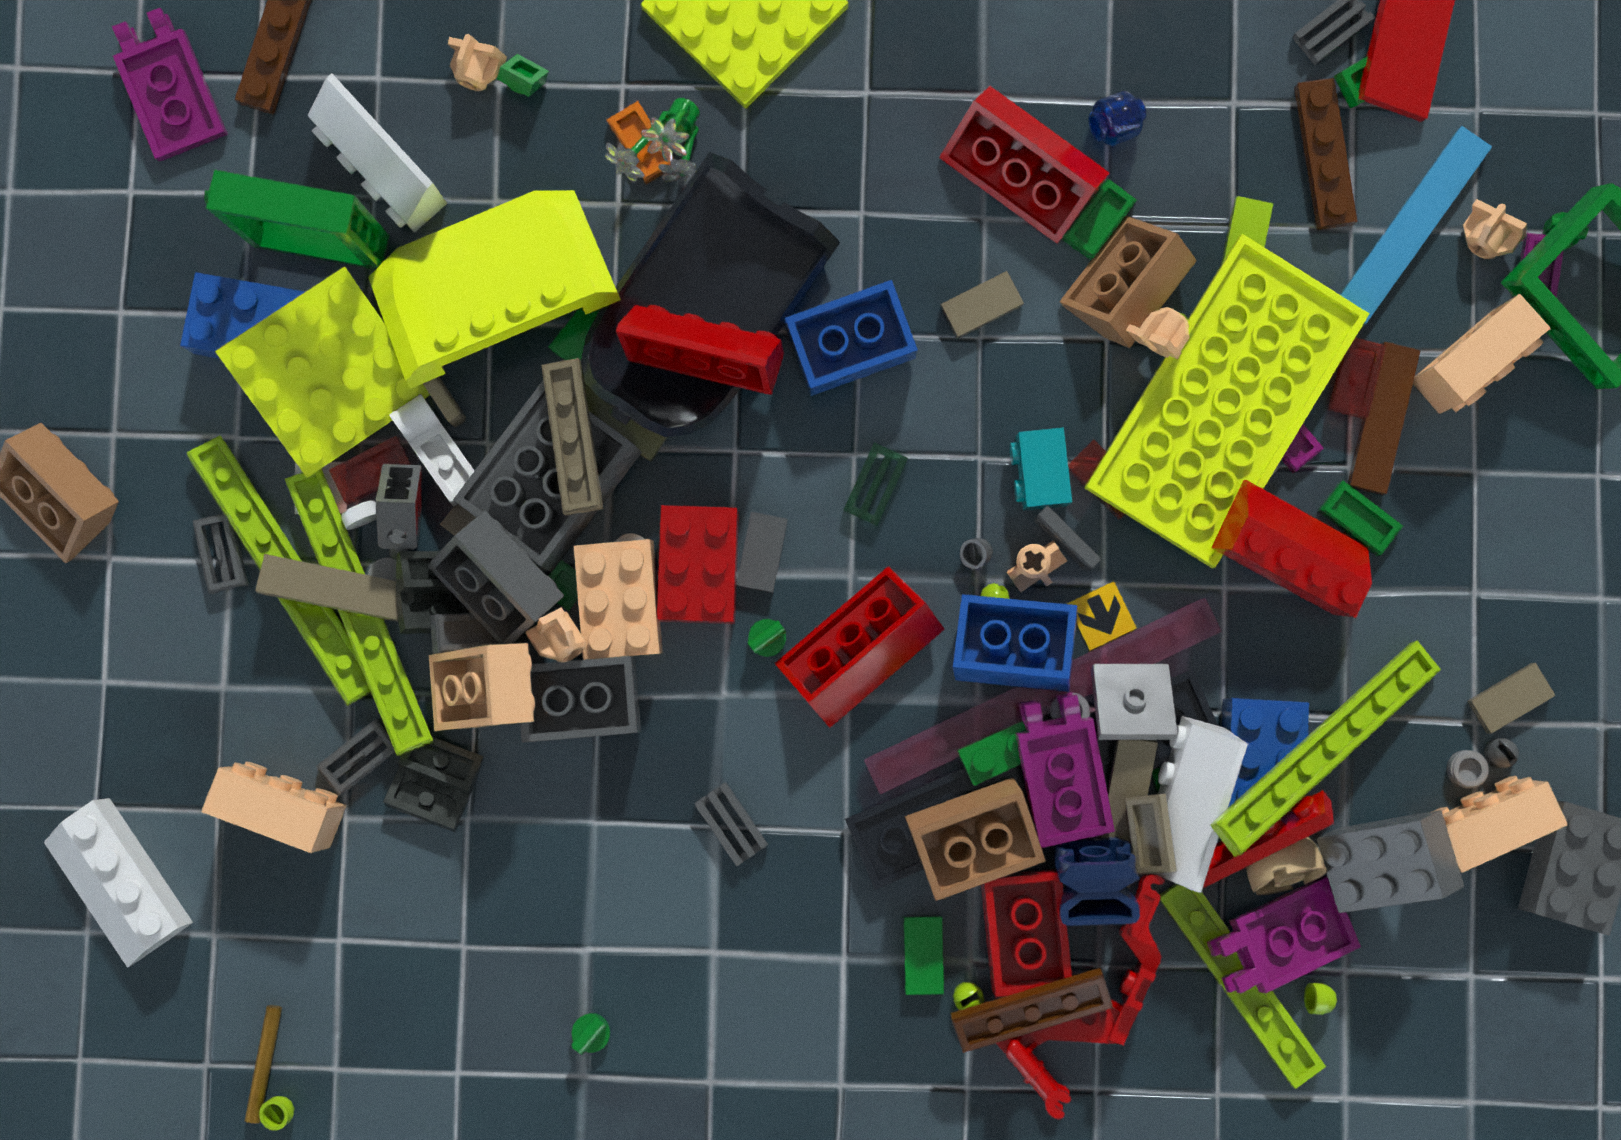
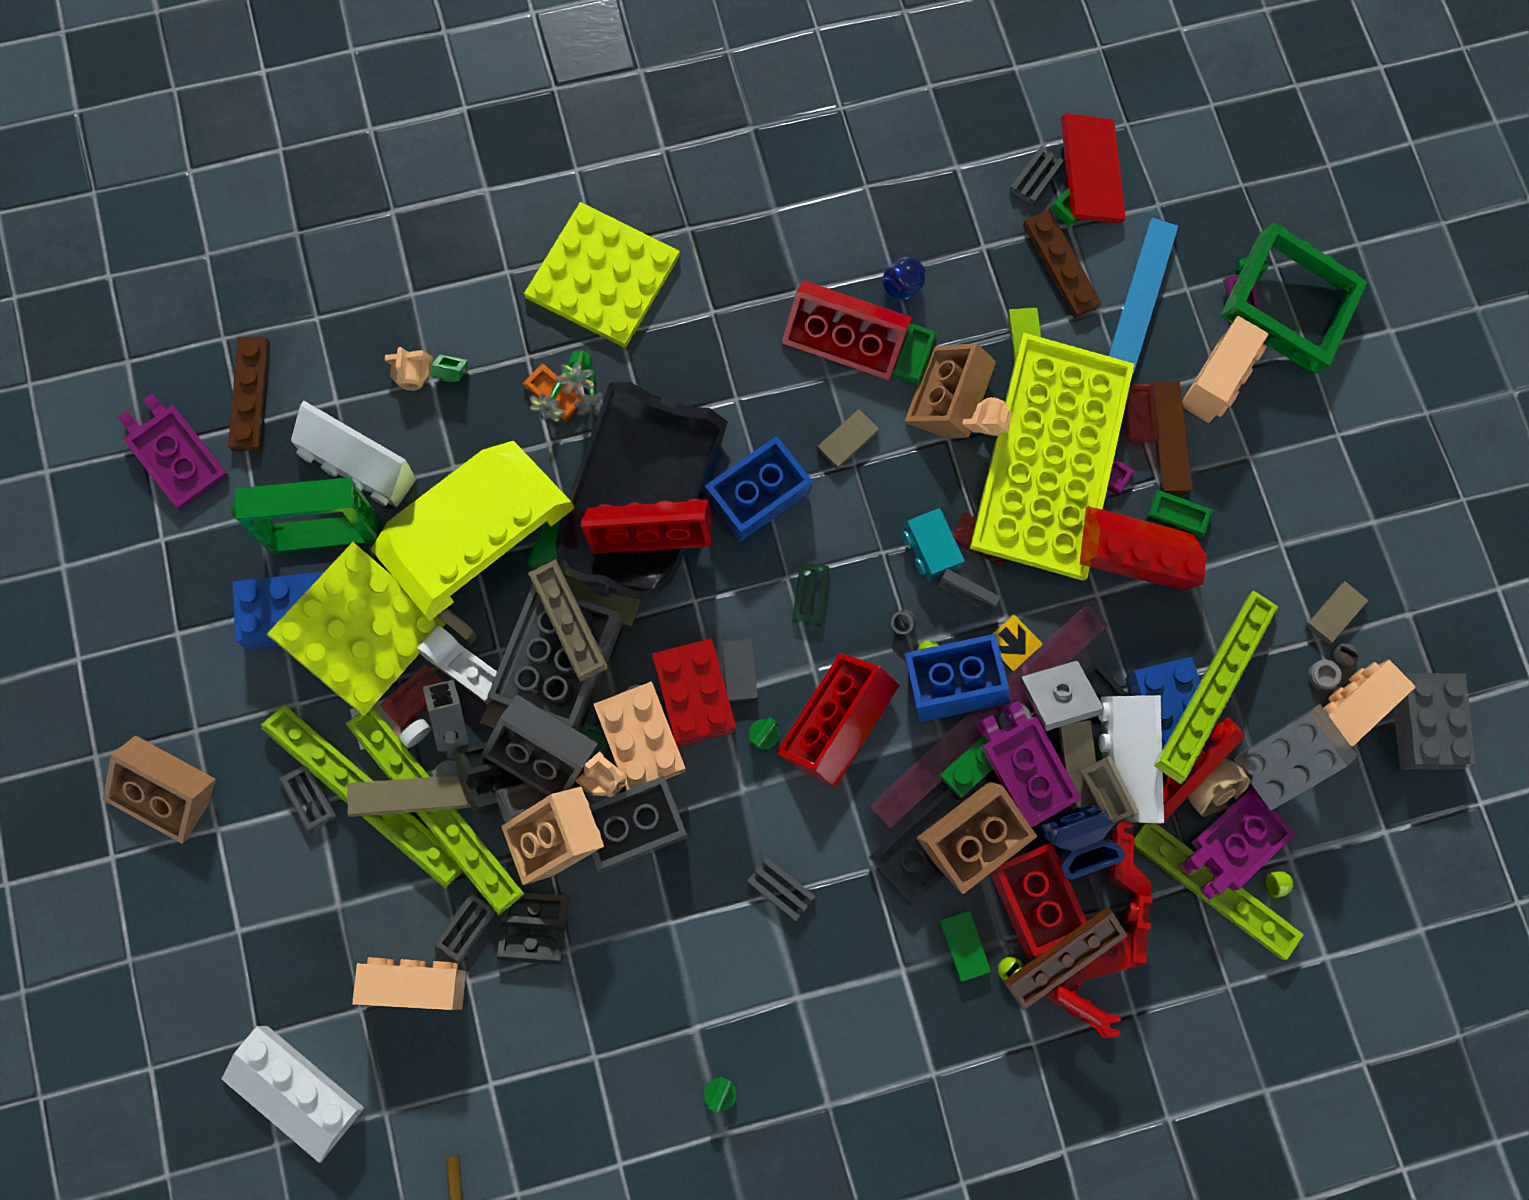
camera: 25 degrees left, 10 degrees down
light nougat piece [1007,541,1067,592] -> none
light nougat piece [1463,199,1527,259] -> none

